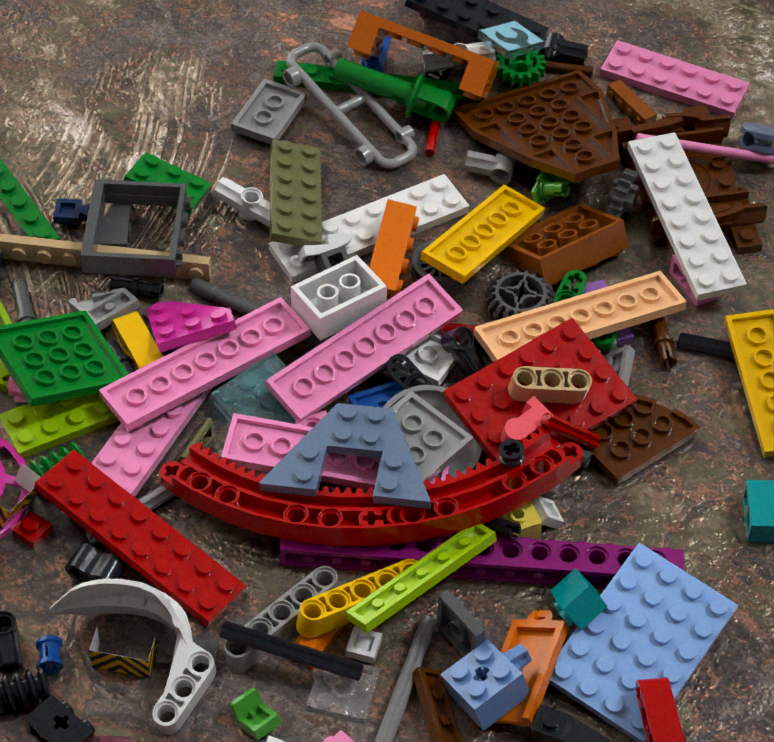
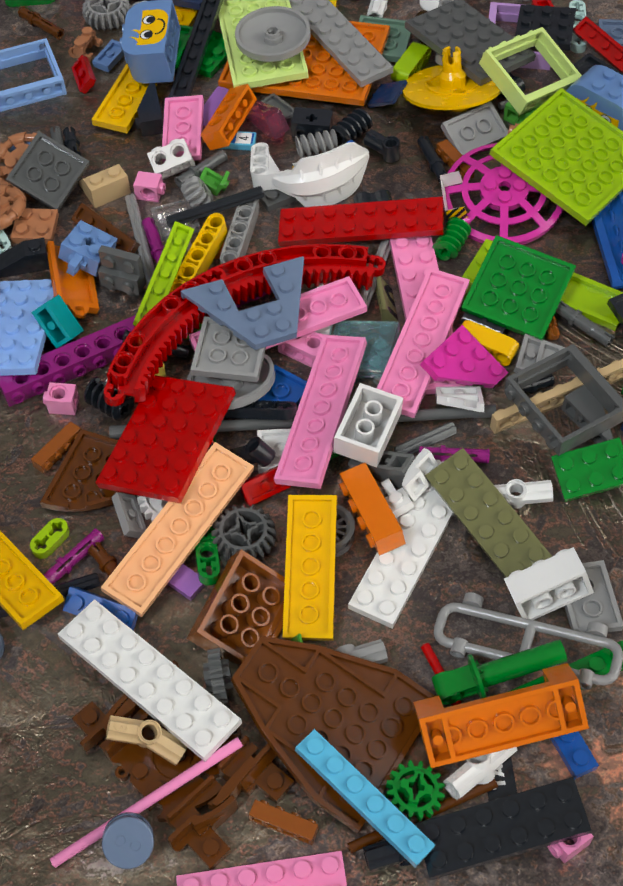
camera: 150 degrees right, 5 degrees up
tile [478,20,545,59] -> none
black bush [499,439,525,468] -> none
coral leg [500,396,552,443] -> none
tan beam [508,366,592,404] -> none
red axle [540,412,601,449] -> none
none -> lime beam [30,518,70,559]
none -> dark orange piece [31,421,81,474]
none -> bright pink brick [43,382,80,415]
none -> magenta pin [43,528,105,585]
none -> blue plate [63,586,138,631]
none -> black piece [84,377,134,421]
none -> tan piece [106,715,187,766]
none -> magenta pin [142,217,164,263]
none -> light grey gear [181,176,213,207]
none -> light grey piece [295,129,338,158]
none -> medium azure plate [295,729,435,868]
none -> white plate [381,478,415,518]
none -> dark grey axle [394,422,457,454]
none -> magenta pin [419,445,490,464]
none -> white wing [435,386,484,412]
none -> white brick [504,547,594,620]

